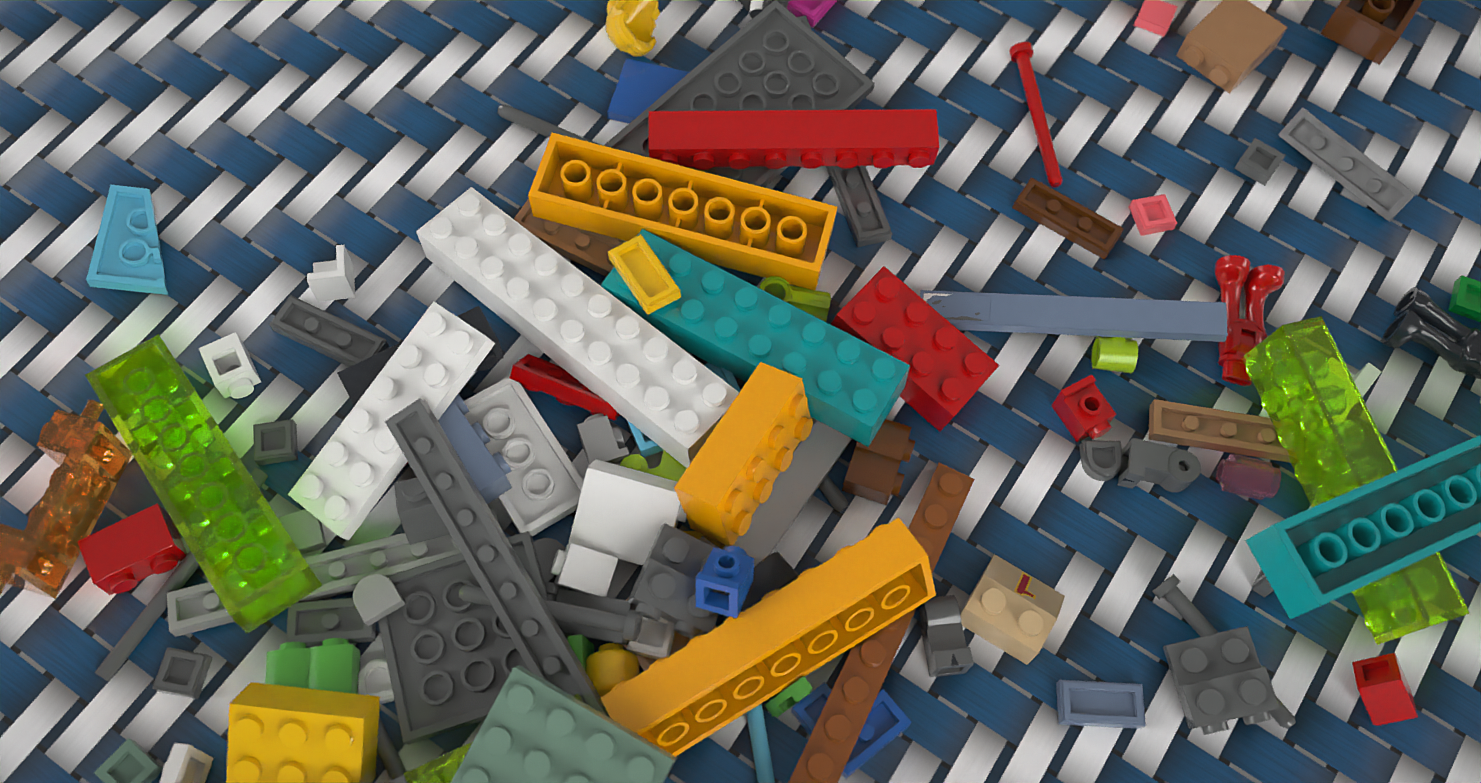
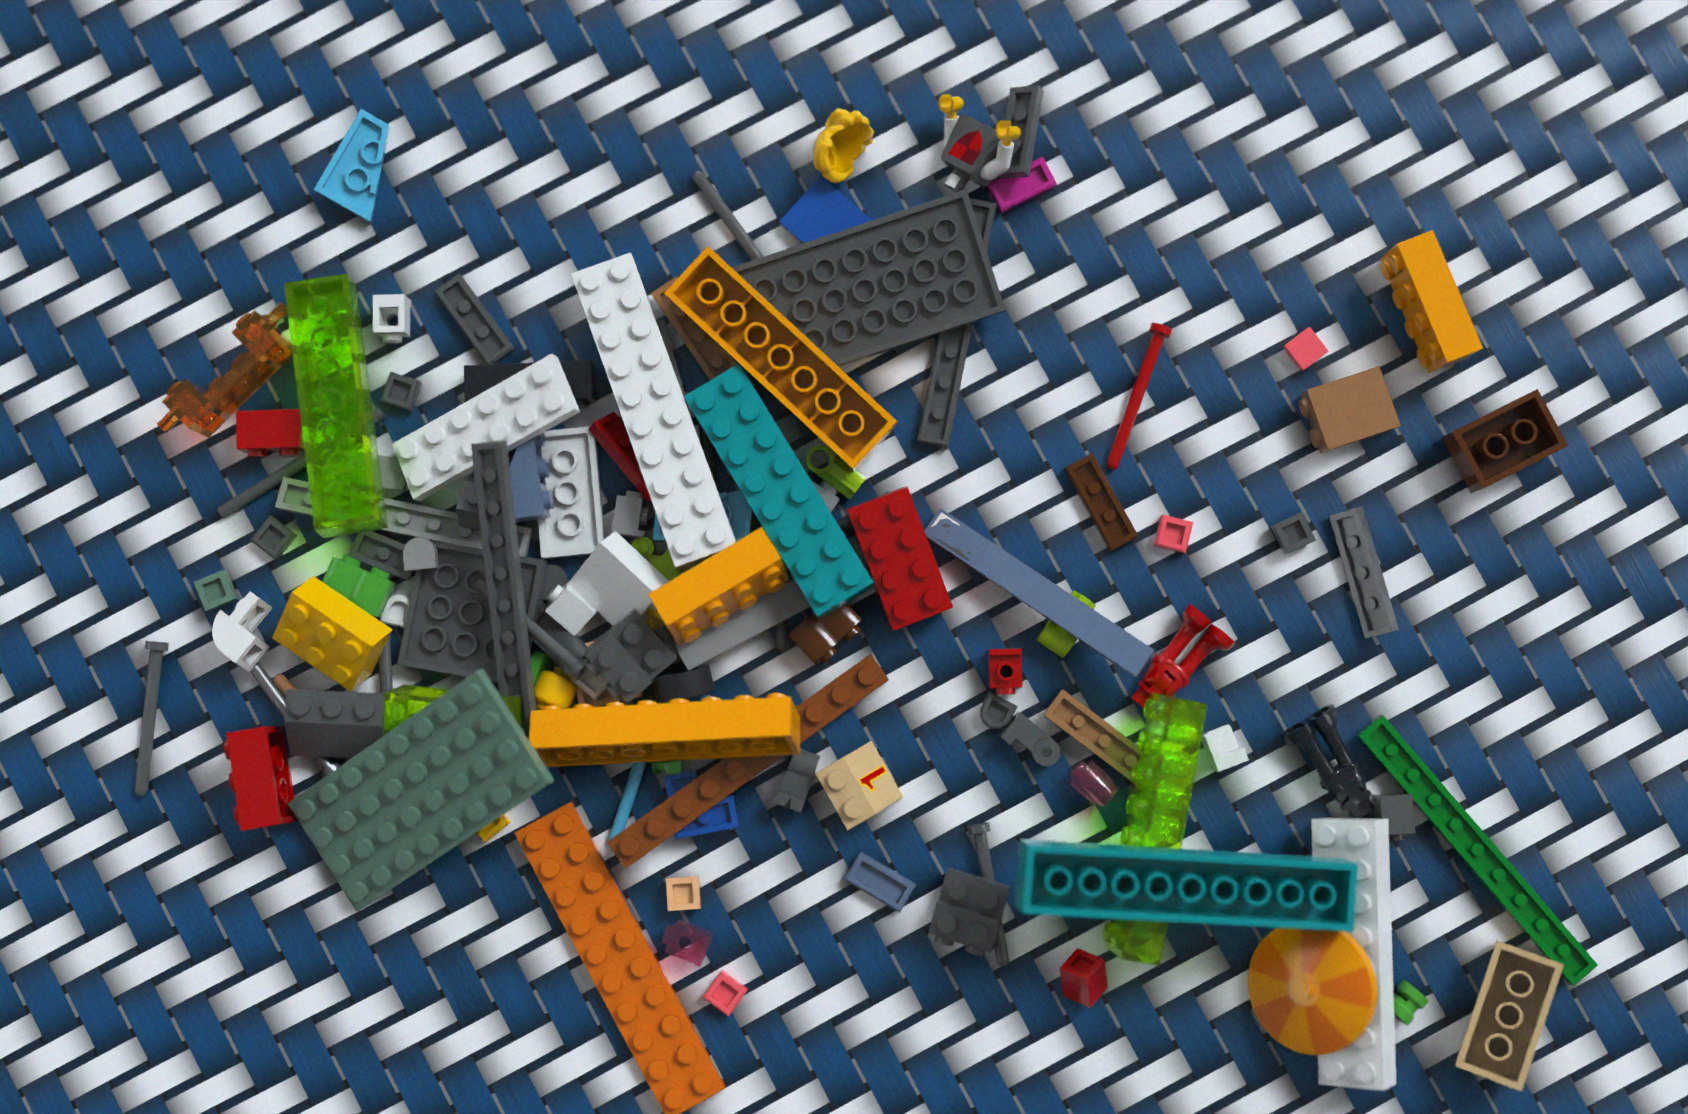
camera: 35 degrees right, 20 degrees up
white panel [307,245,355,302] -> none
yellow tile [608,234,681,315] -> none
red brick [649,109,940,170] -> none
blue brick [696,546,754,618] -> none

